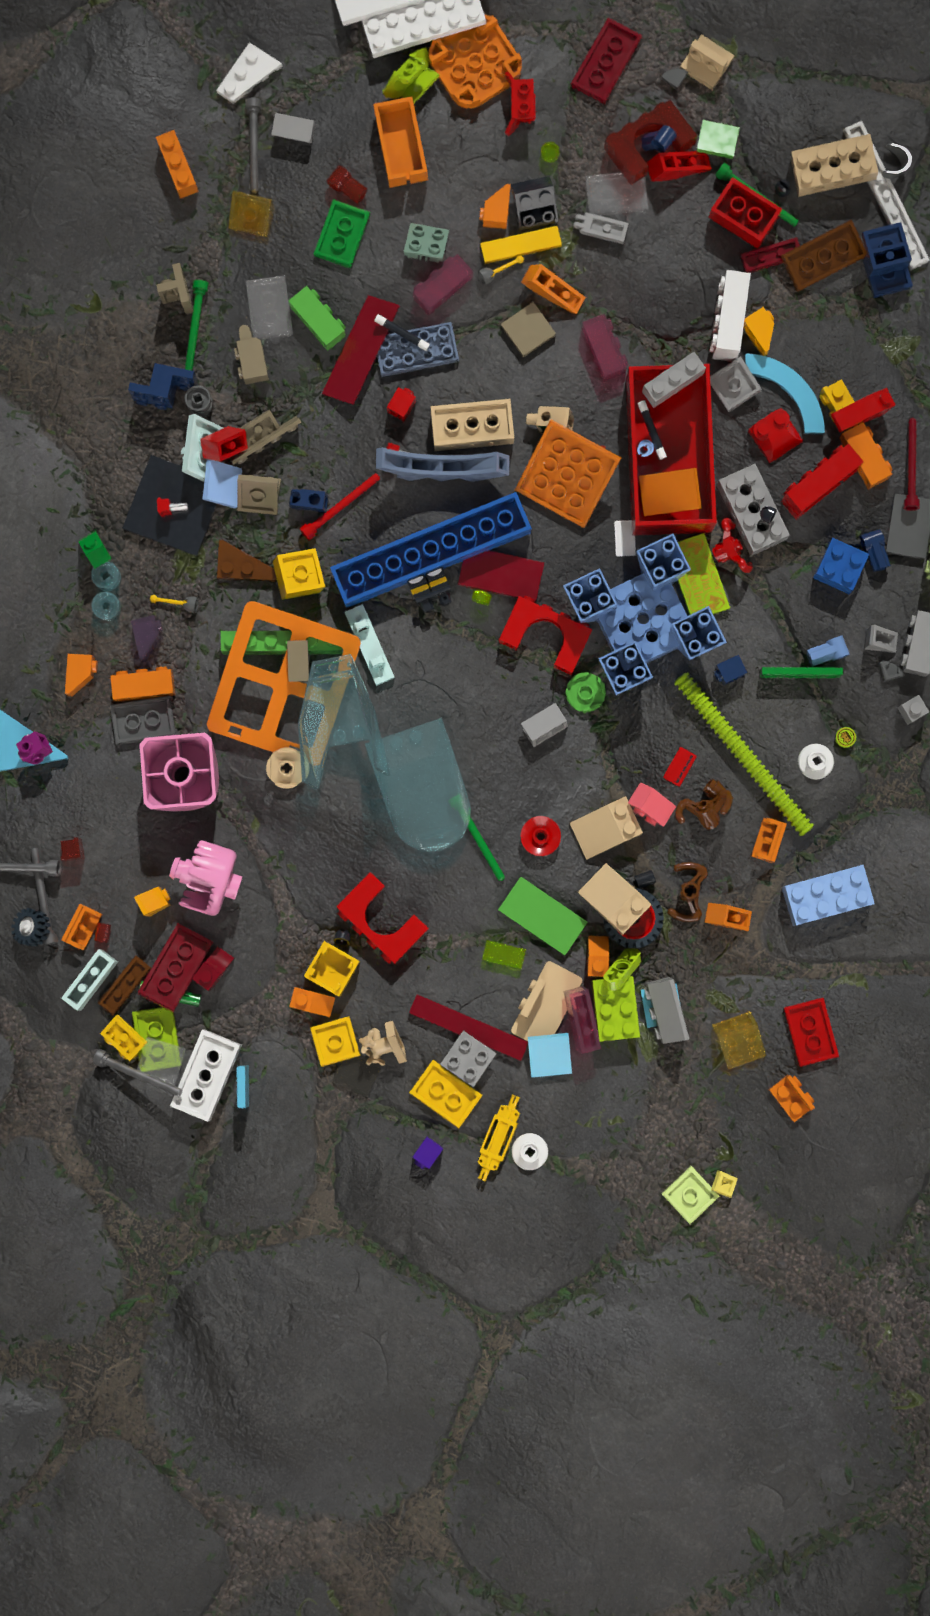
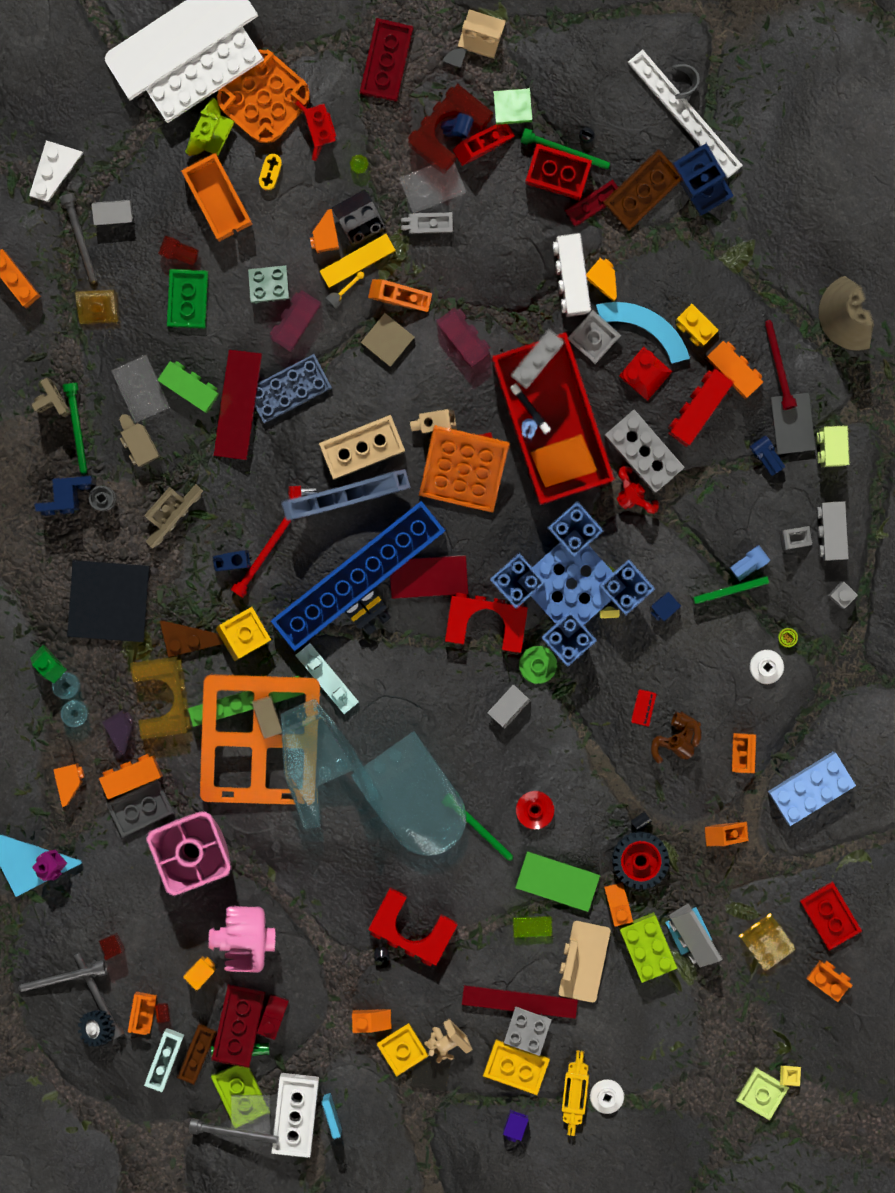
camera: 20 degrees left, 5 degrees up
yellow bracket [100,1015,148,1061] -> none
hinge [150,595,199,613] -> none
red piece [157,497,188,517] -> none
light aqua plate [181,414,223,481] -> none
red brick [200,426,248,462] -> none
light blue tile [202,460,242,508] -> none
dark tan bracket [237,475,281,515] -> none
tan plate [266,747,307,788] -> none
yellow container [304,941,360,997] -> none
black bar [374,314,430,351] -> none
red brick [387,387,416,422] -> none
clear neon green tile [472,590,492,606] -> none
medium azure tile [528,1033,572,1078] -> none
clear pink brick [563,986,601,1054] -> none
tan slope [570,796,643,860] -> none
tan slope [578,863,652,935] -> none
lime beam [604,948,641,990] -> none
white sticker [615,520,636,556] -> none
coral brick [628,782,676,827] -> none
reddish brown piece [667,862,708,922] -> none
lime piece [674,672,814,836] -> none
lime tile [677,533,730,615] -> none
black hinge [760,506,777,524] -> none
tan brick [791,134,878,197] -> none
blue brick [813,538,869,594] -> none
red slope [831,388,896,432] -> none
dark grey tile [879,661,904,682] -> none
none -> clear yellow arch [130,656,191,739]
none -> yellow beam [259,154,282,191]
none -> light yellow tile [599,606,620,618]

